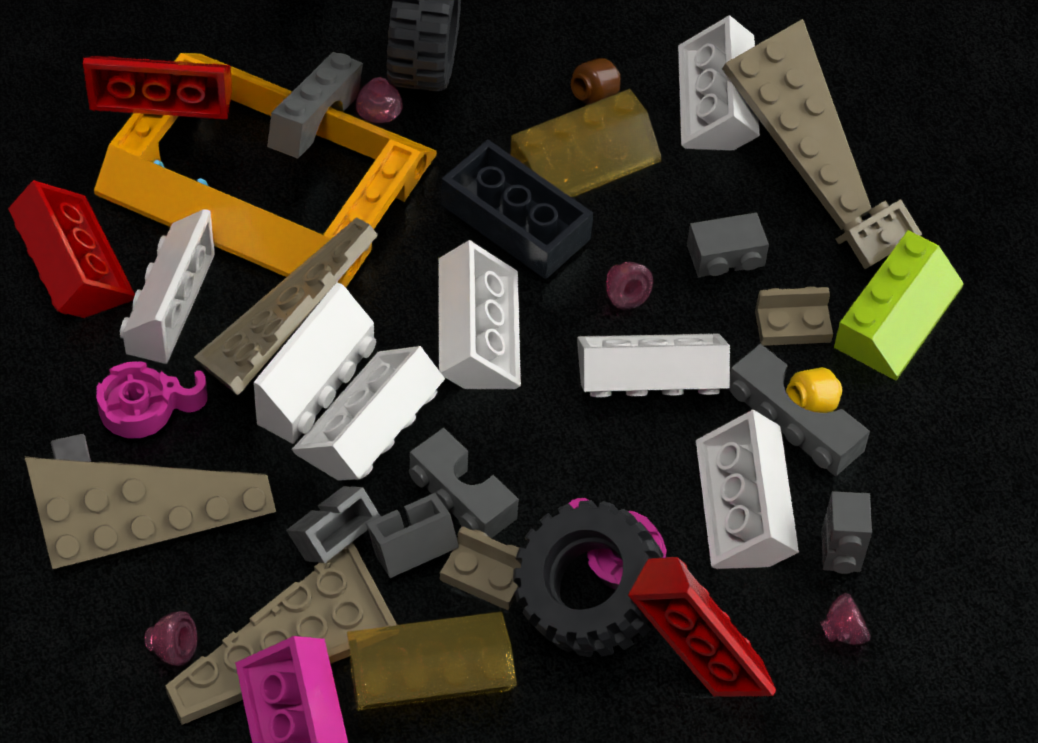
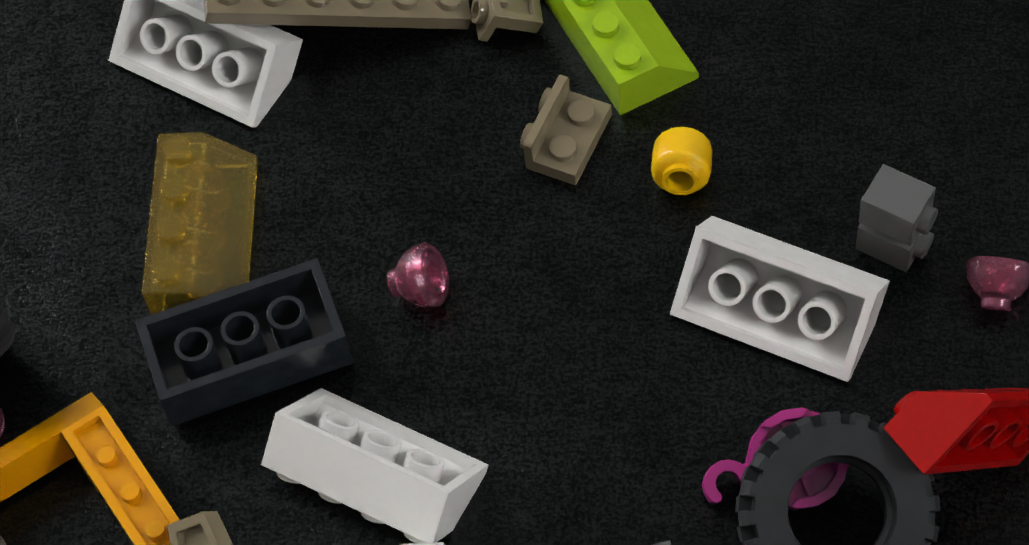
camera: 50 degrees left, 5 degrees up
reddish brown head [571,58,621,105] -> none
white slope [577,334,730,397] -> none
dark grey piece [687,213,769,277] -> none
dark grey arch [728,343,870,476] -> none

